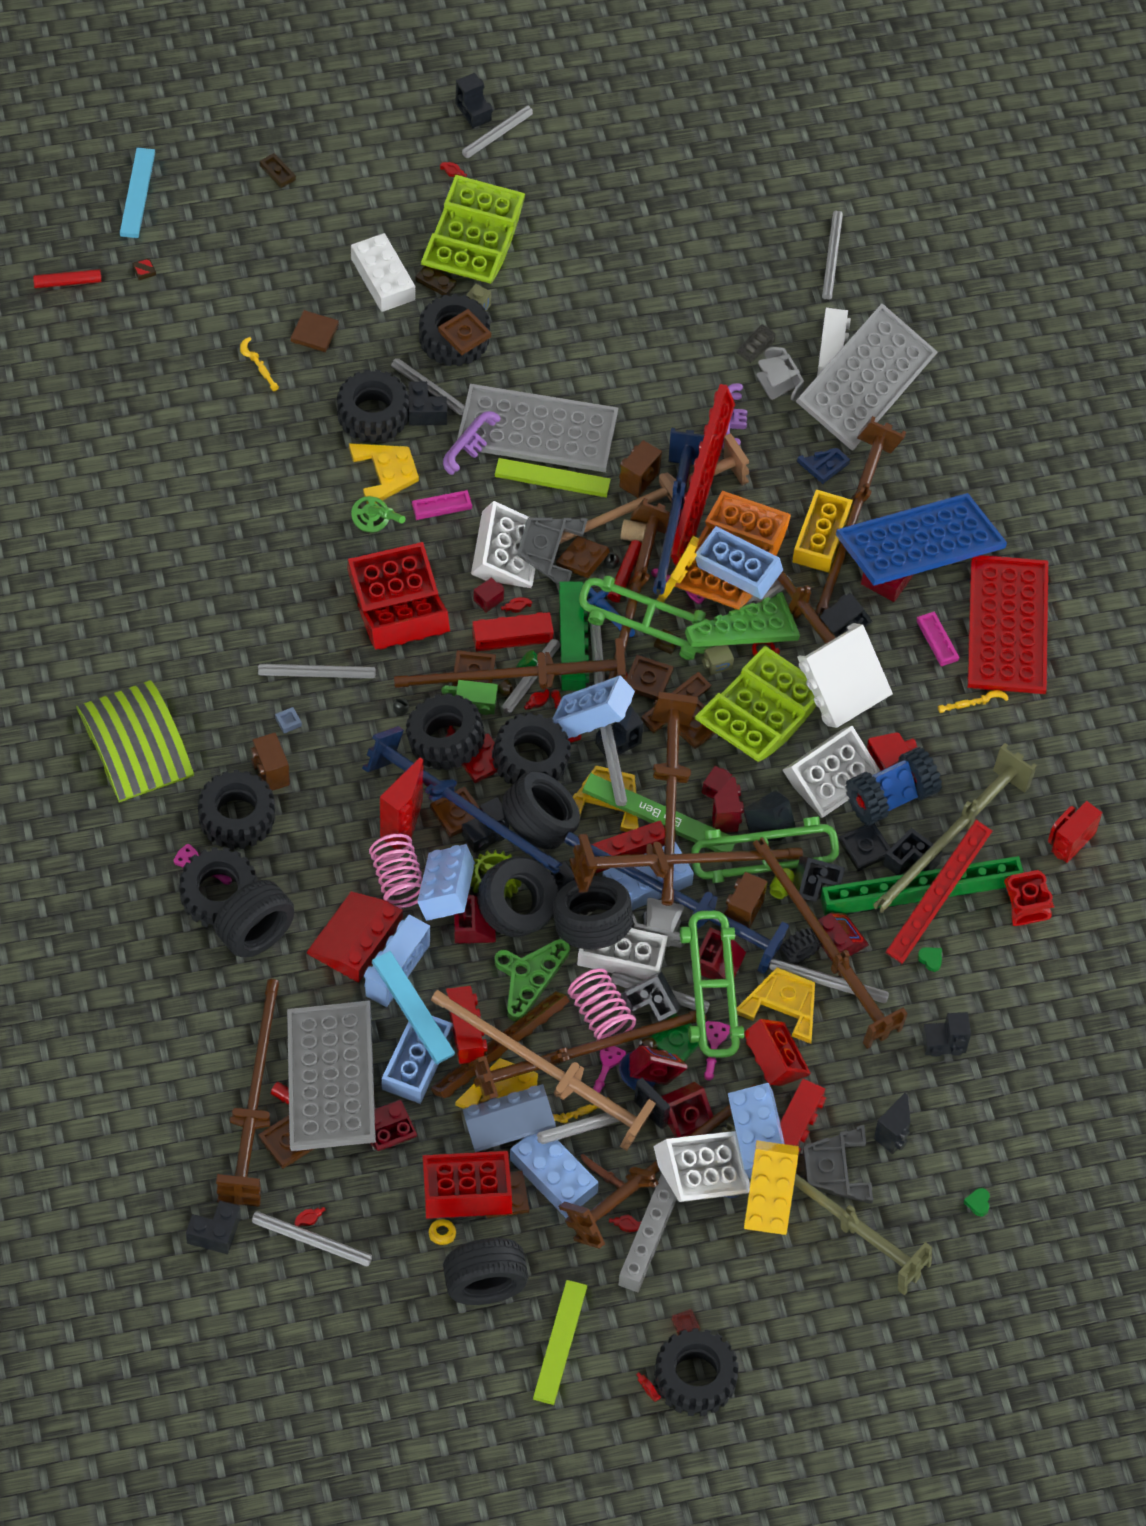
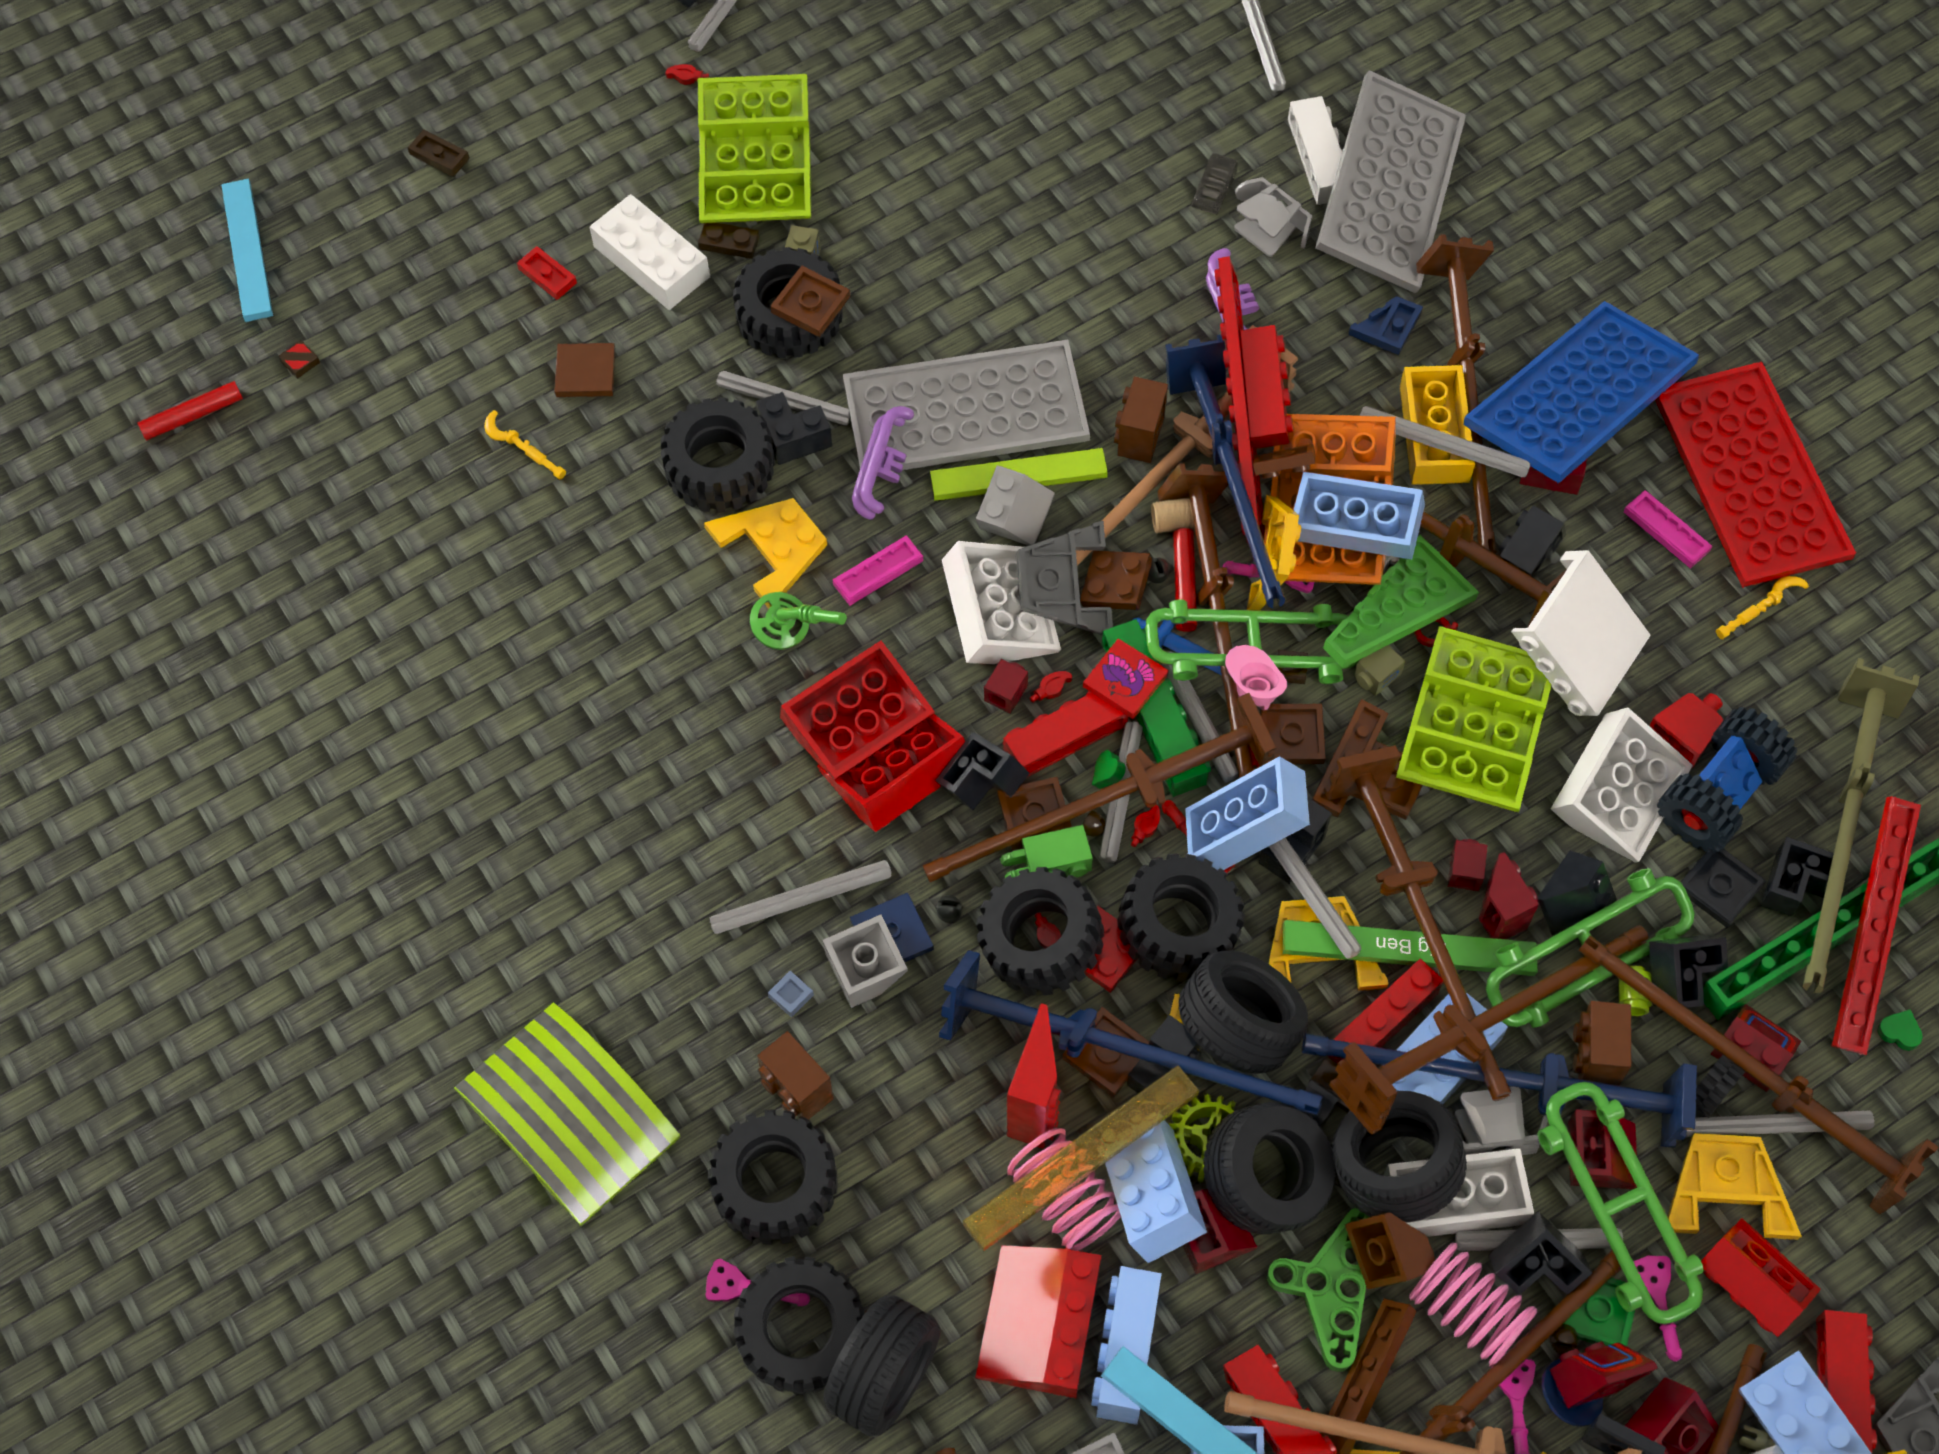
camera: 15 degrees left, 5 degrees up
none -> red plate [517,246,577,300]
none -> light grey slope [823,914,908,1008]
none -> dark blue plate [850,893,934,962]
none -> black brick [935,732,1030,810]
none -> clear yellow plate [963,1066,1199,1252]
none -> light grey slope [976,465,1055,546]
none -> red tile [1083,638,1169,719]
none -> bright pink piece [1225,645,1287,711]
none -> red brick [1240,325,1294,449]
none -> reddish brown plate [1253,444,1316,478]
none -> reddish brown slope [1345,1212,1436,1290]
none -> light grey axle [1360,406,1530,477]

